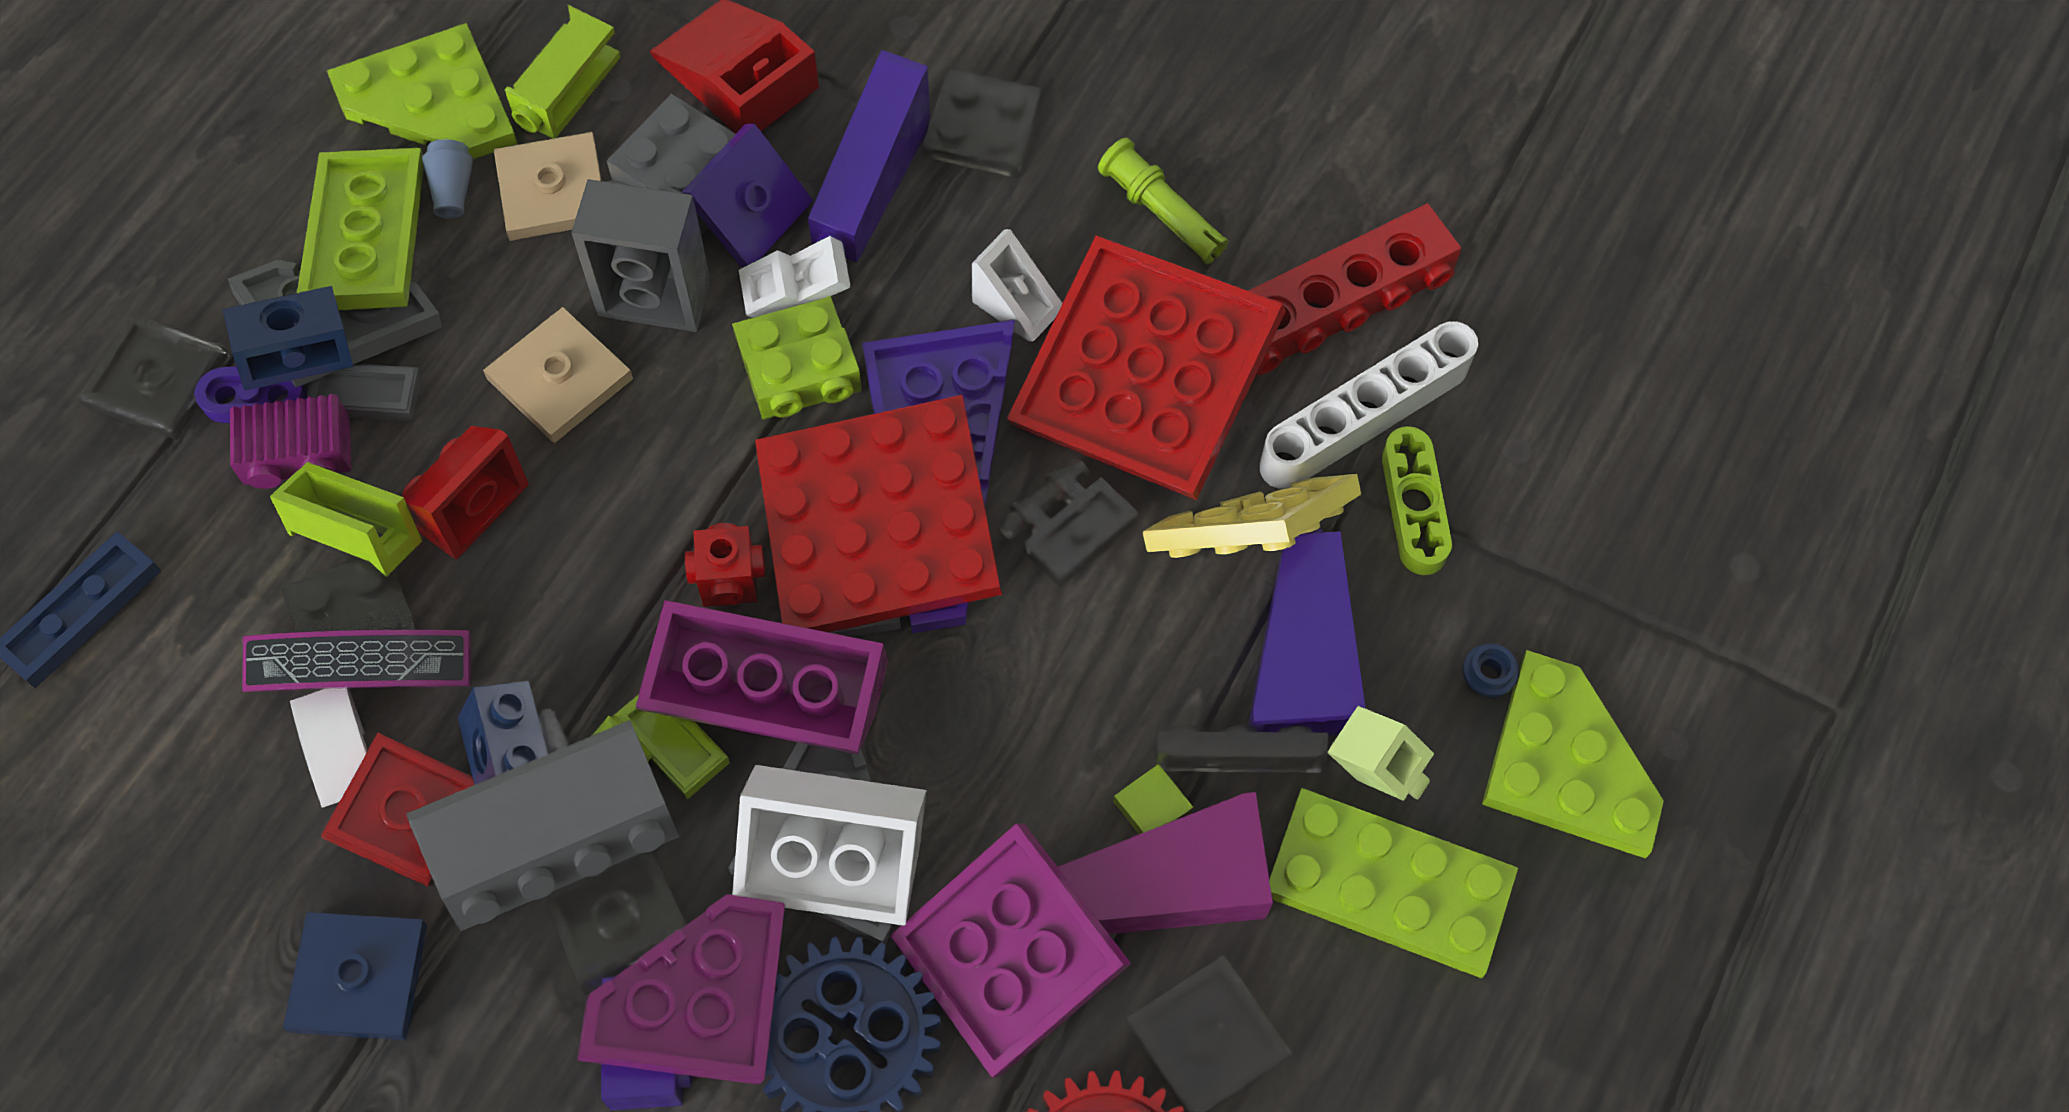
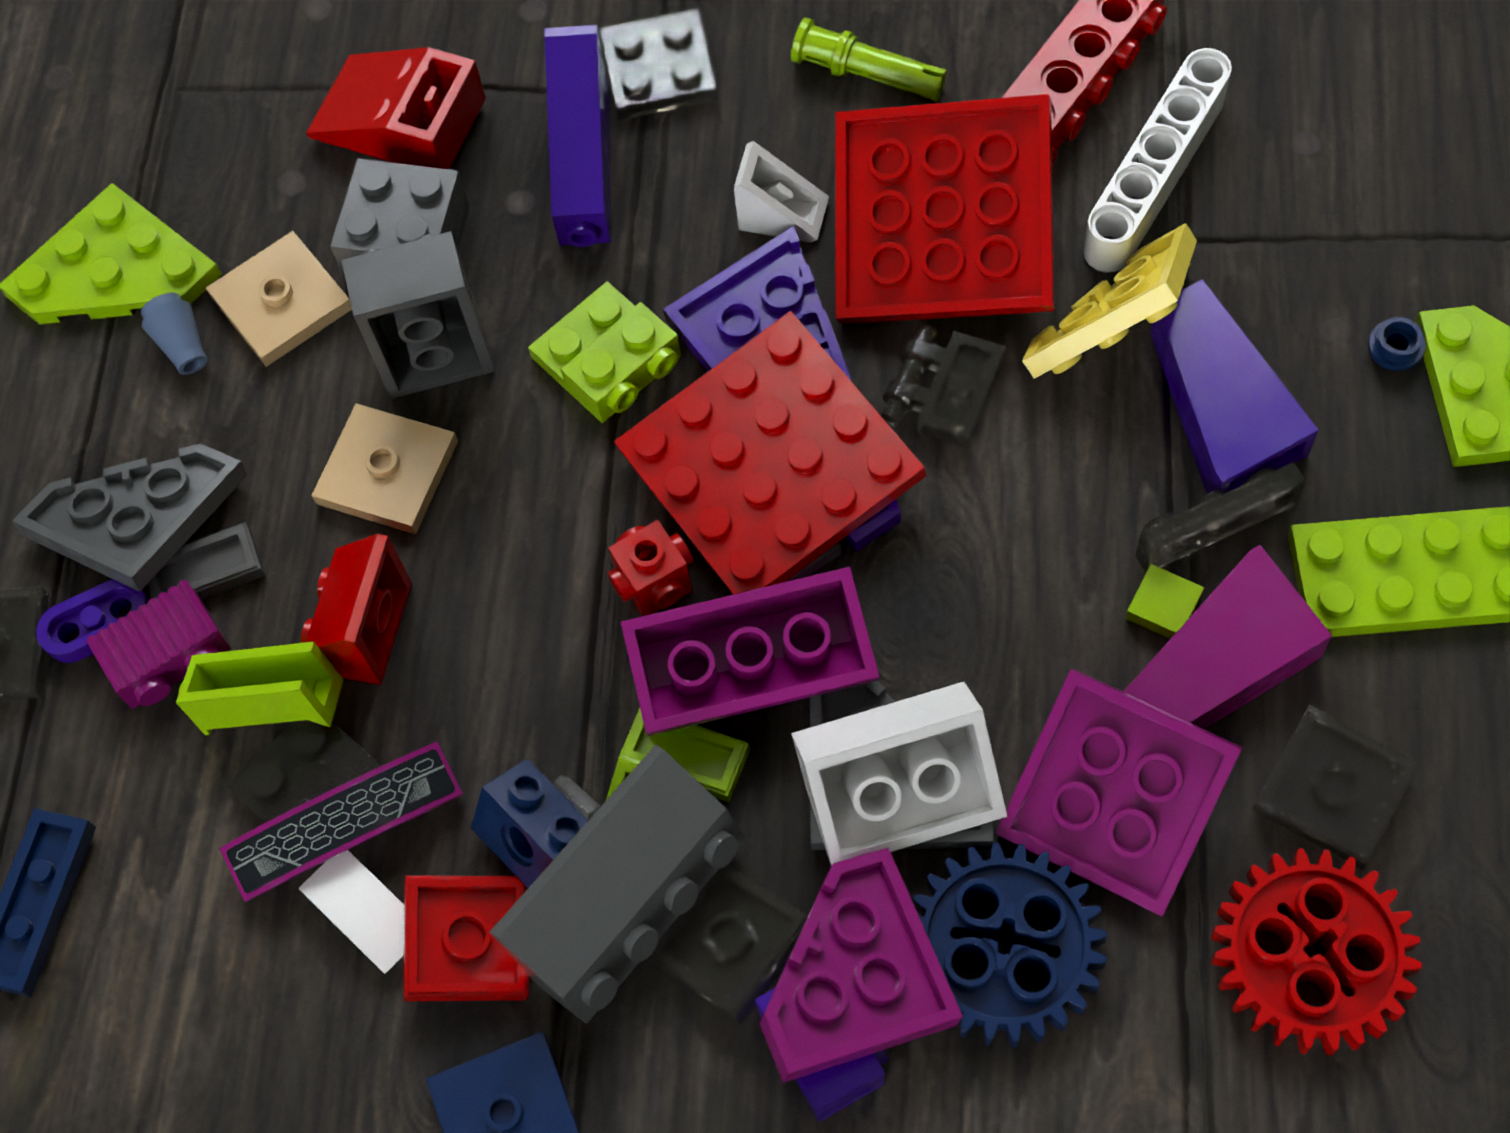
camera: 15 degrees left, 0 degrees up
dark blue brick [222,286,353,391] -> none
lime plate [297,148,424,310] -> none
lime window [505,5,621,139] -> none
dark purple plate [681,124,813,268] -> none
white slope [739,236,851,318] -> none
yellowish green brick [1327,706,1434,801] -> none
lime beam [1382,427,1452,575] -> none

